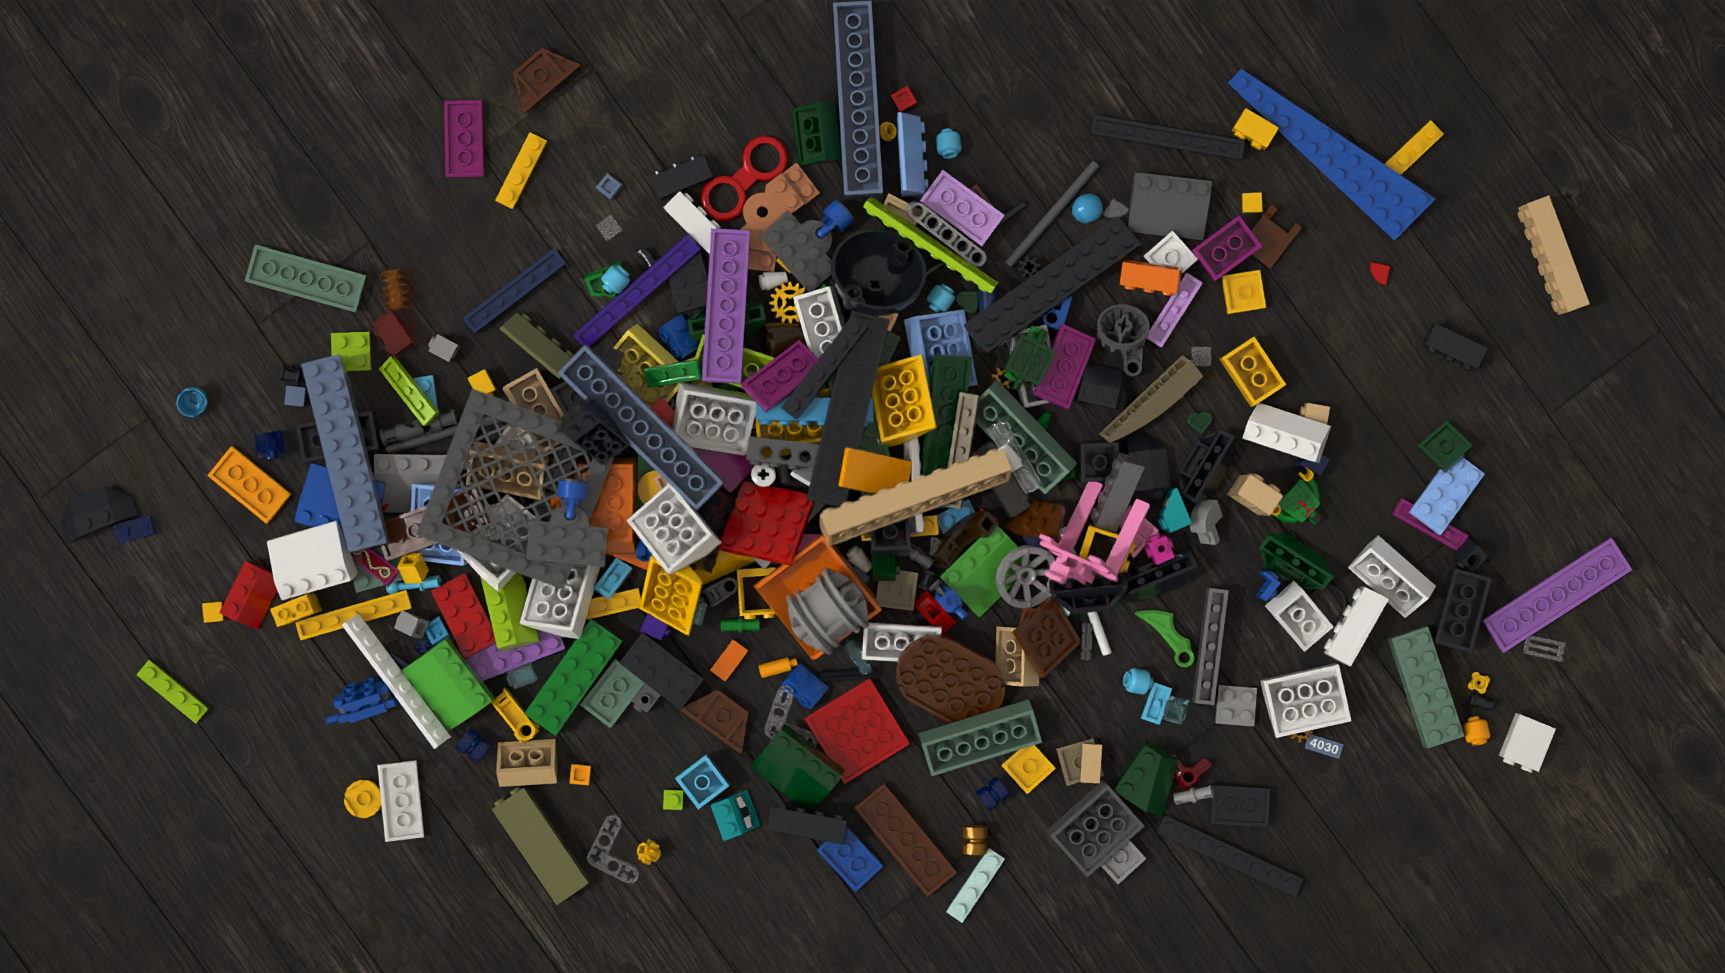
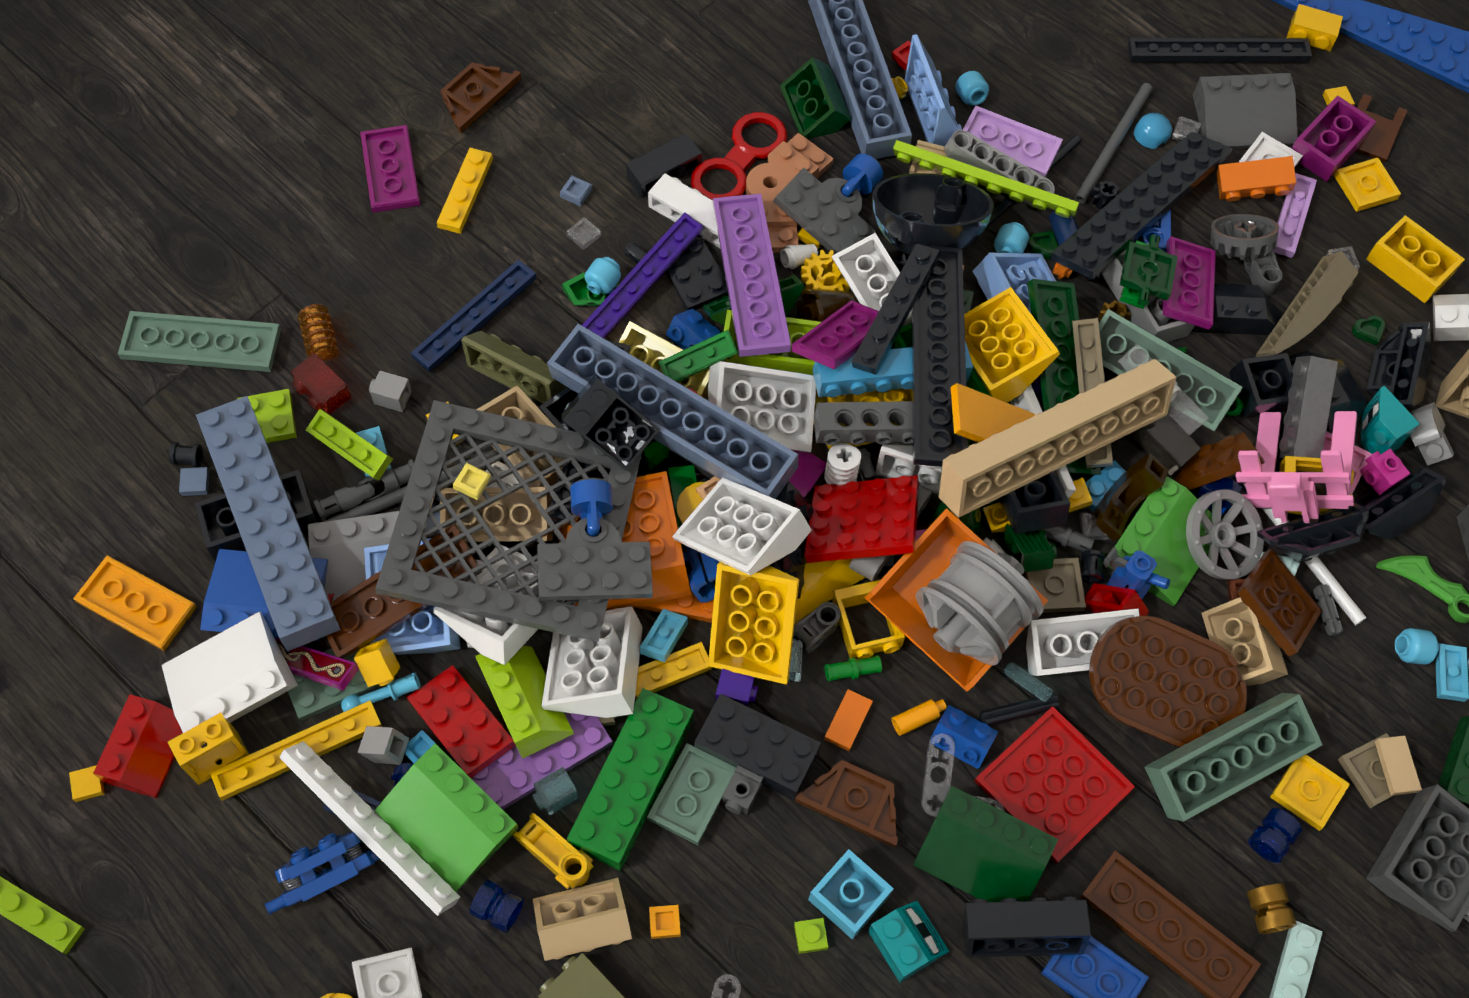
camera: 10 degrees left, 25 degrees down
dark azure hair [176,386,208,417] -> none
clear blue brick [254,430,285,460] -> none
none -> light yellow tile [453,463,491,500]

